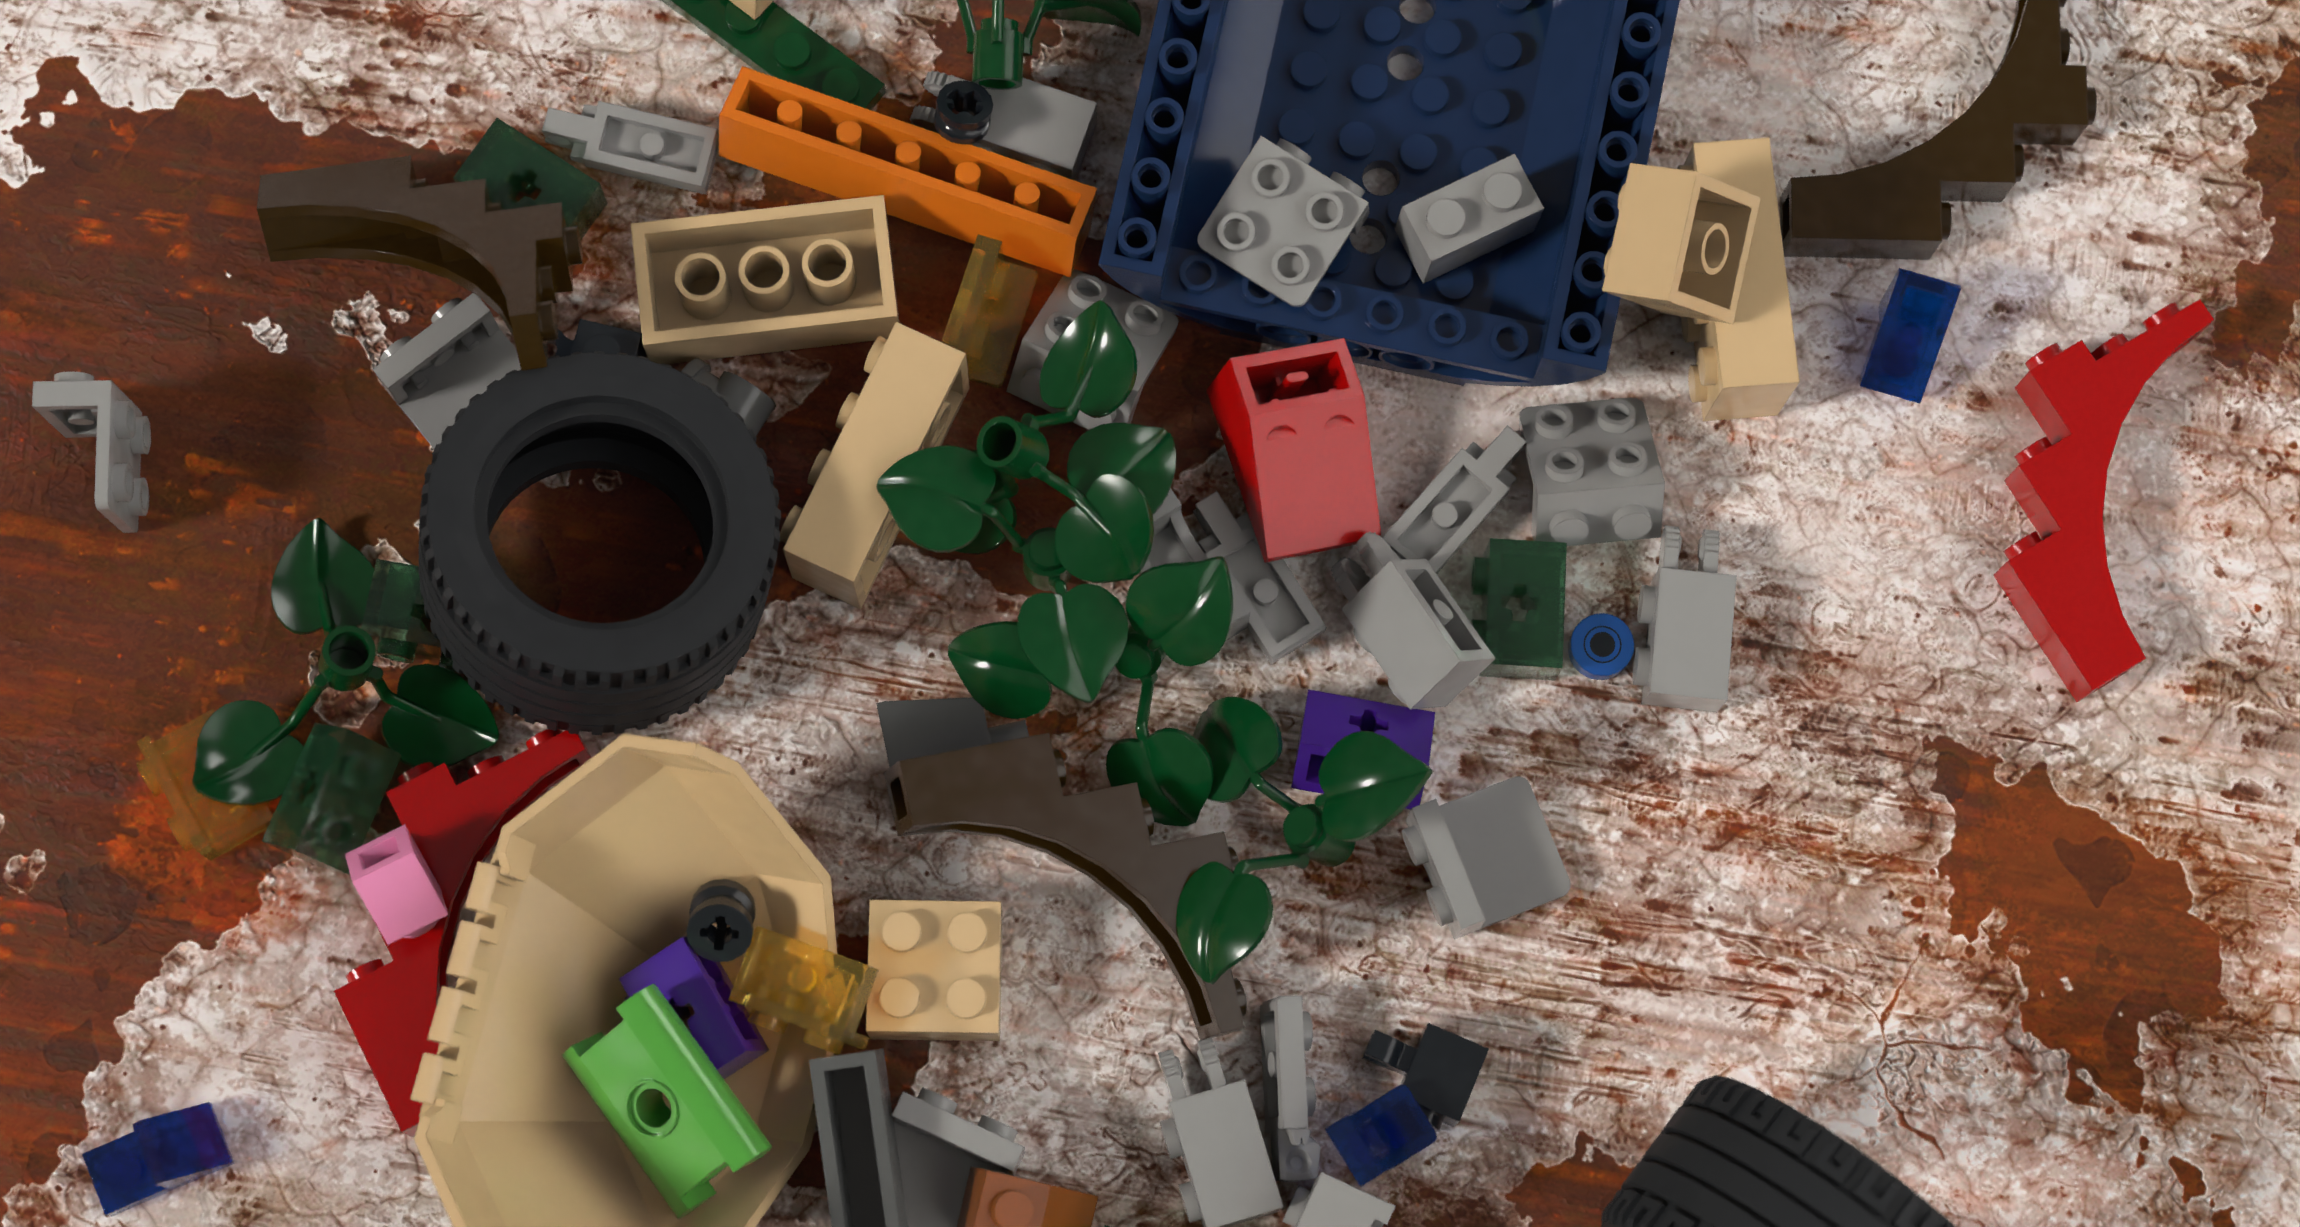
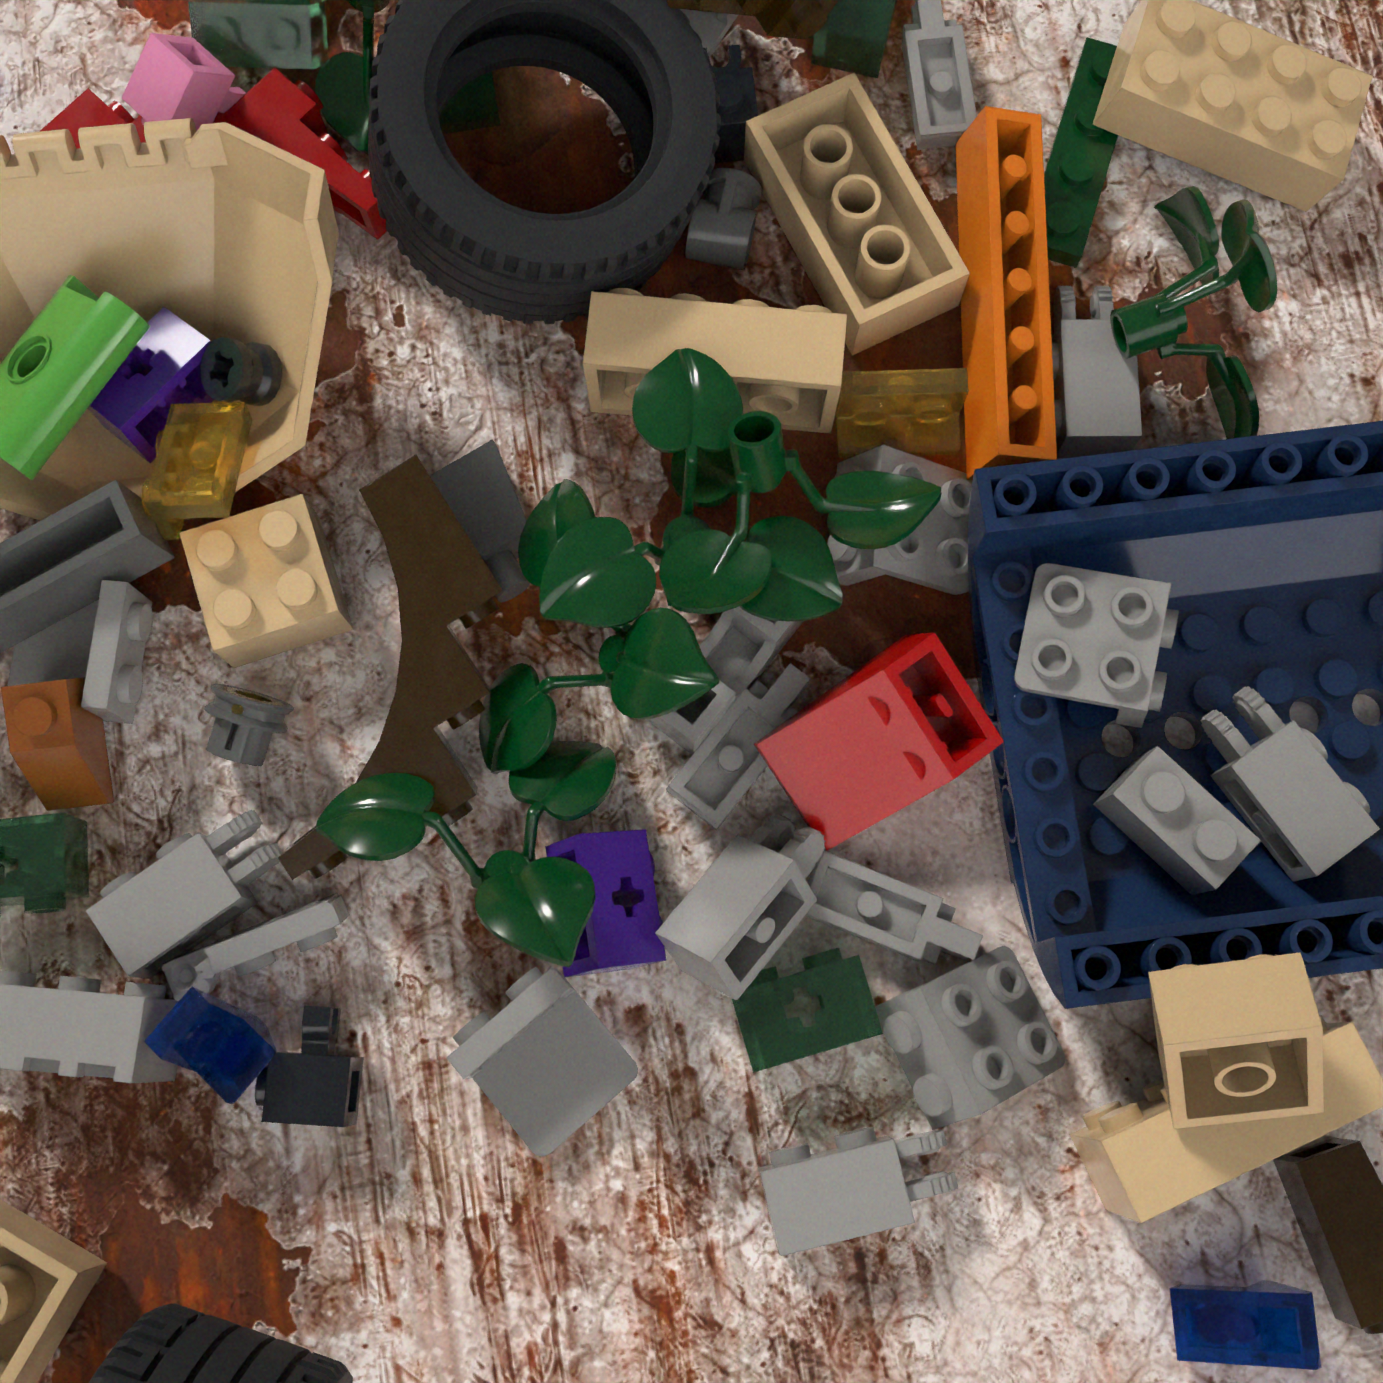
camera: 75 degrees right, 0 degrees up
black bush [934,80,993,145] -> none
blue tile [1568,613,1634,680] -> none
none -> dark grey piece [204,684,294,766]
none -> light grey hinge [1200,686,1380,882]

